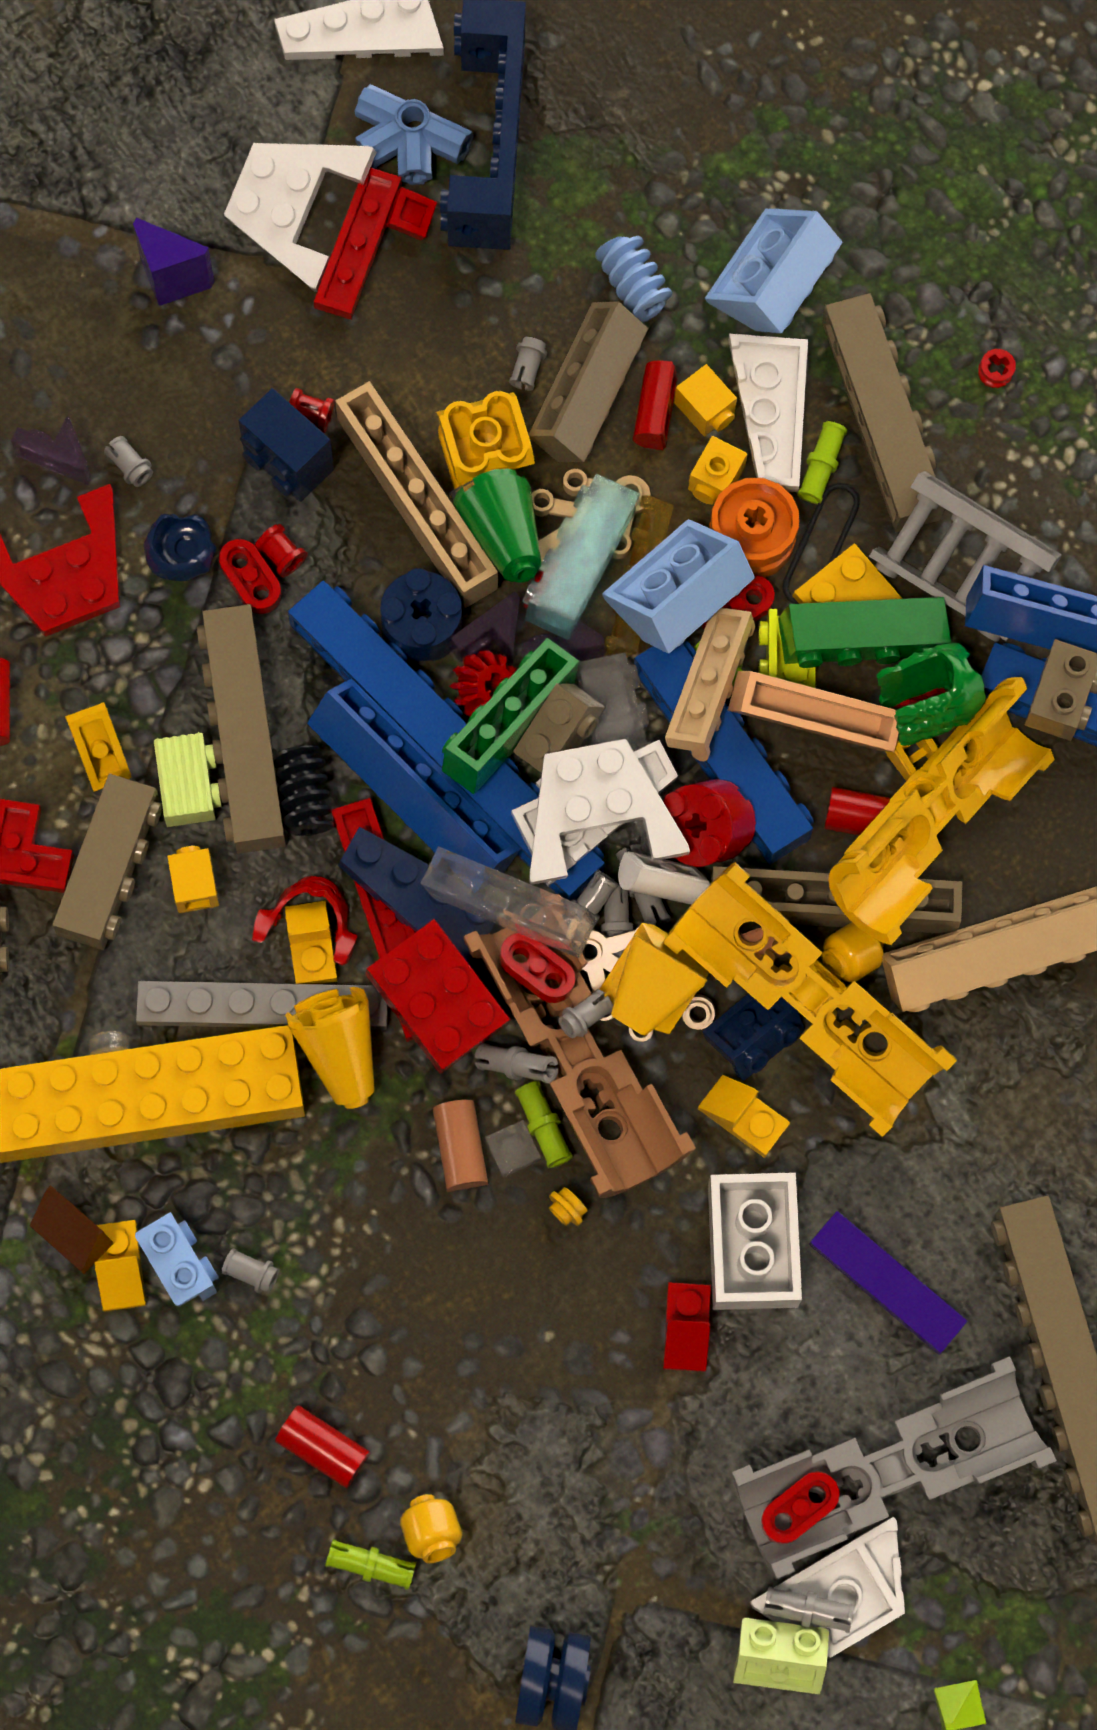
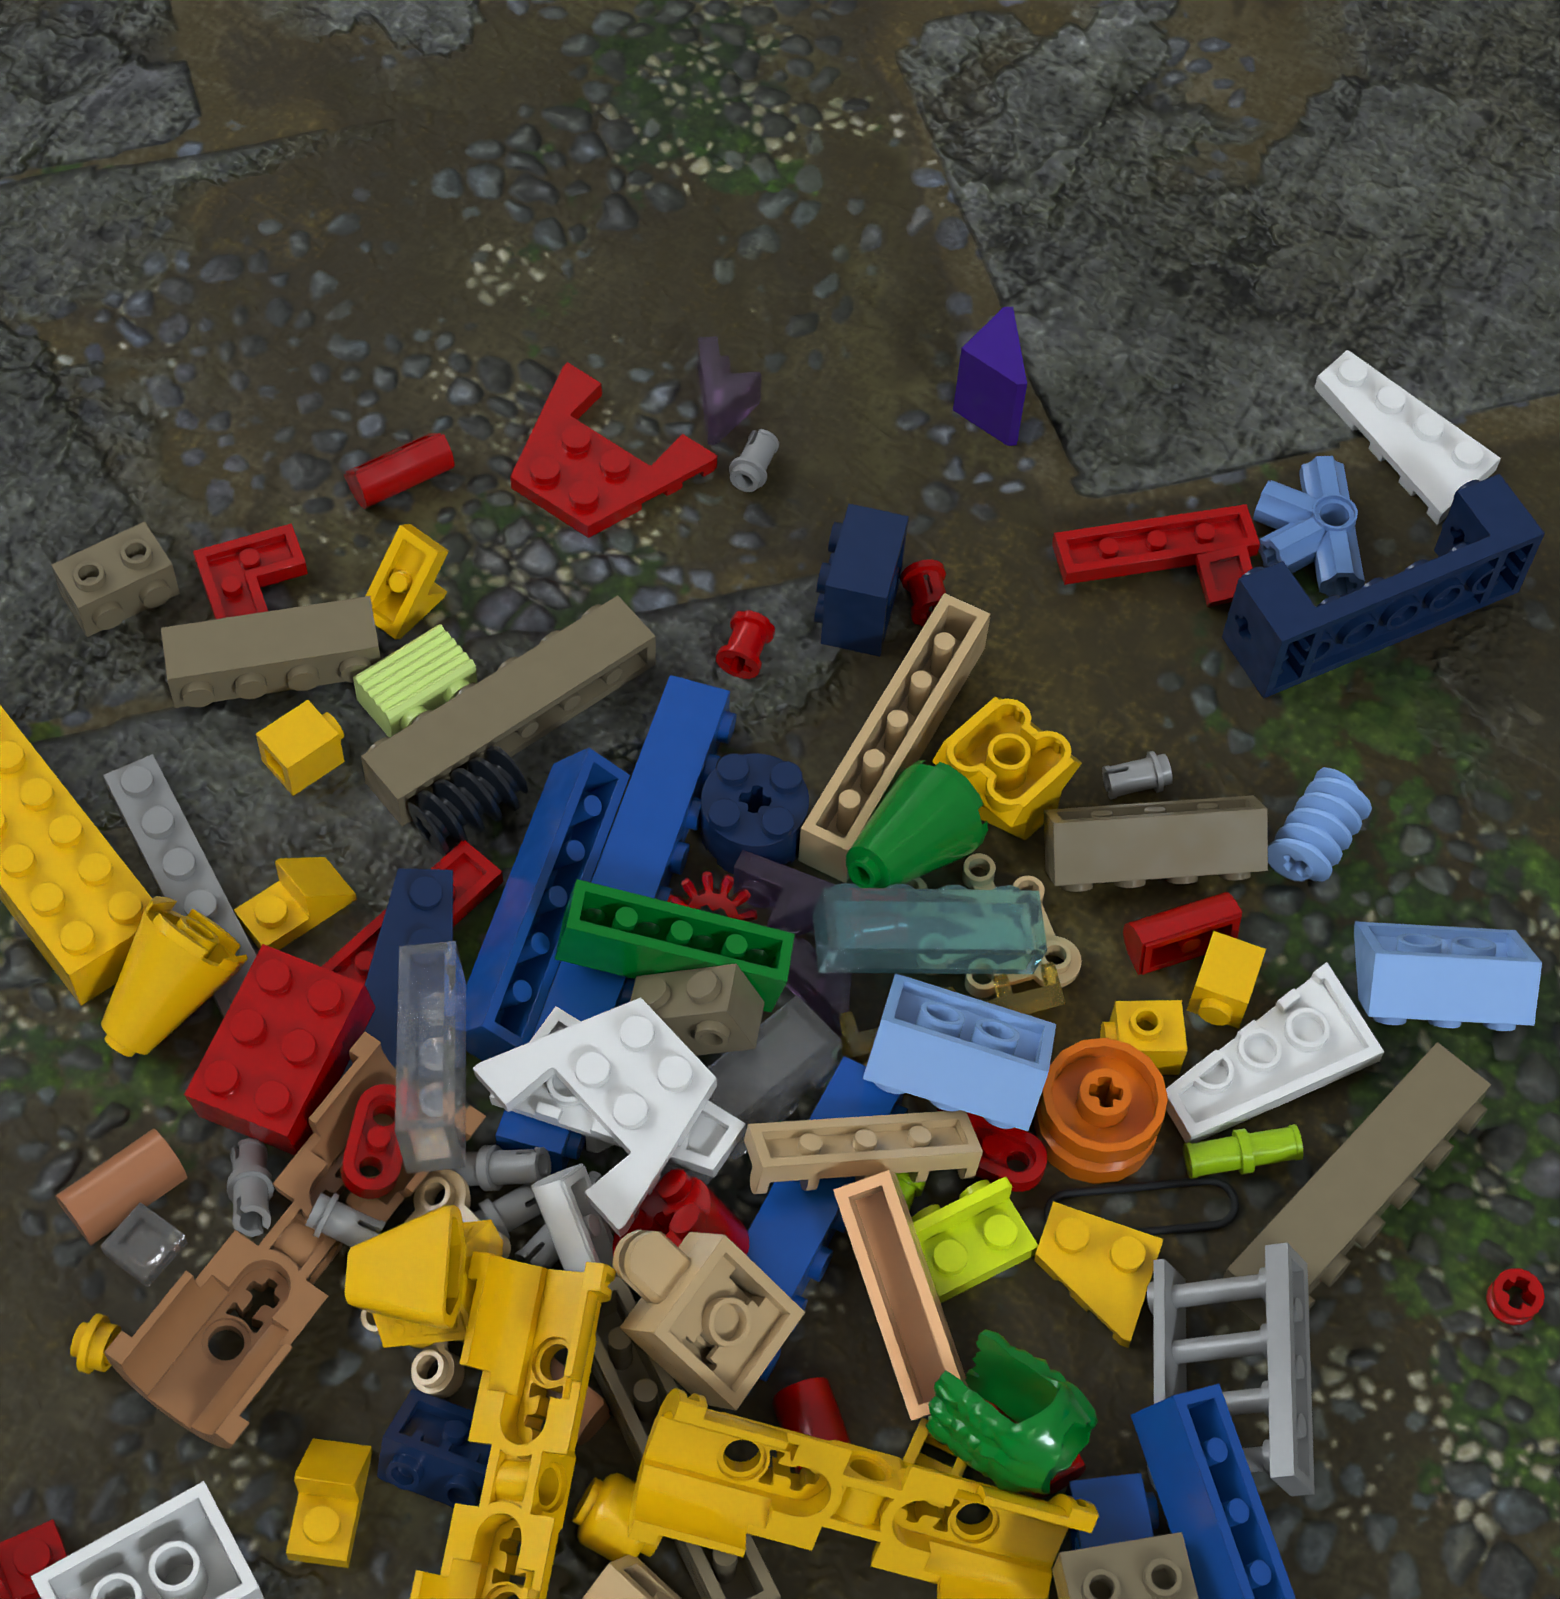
camera: 60 degrees right, 15 degrees down
clear tile [87,1031,130,1055] -> none
dark blue hair [143,514,217,581] -> none
red plate [219,539,282,614] -> none
white wing [224,143,377,292] -> none
red helmet [252,876,357,965] -> none
lime pin [515,1081,573,1168] -> none
green brick [778,597,951,668] -> none
none -> tan brick [613,1230,805,1410]

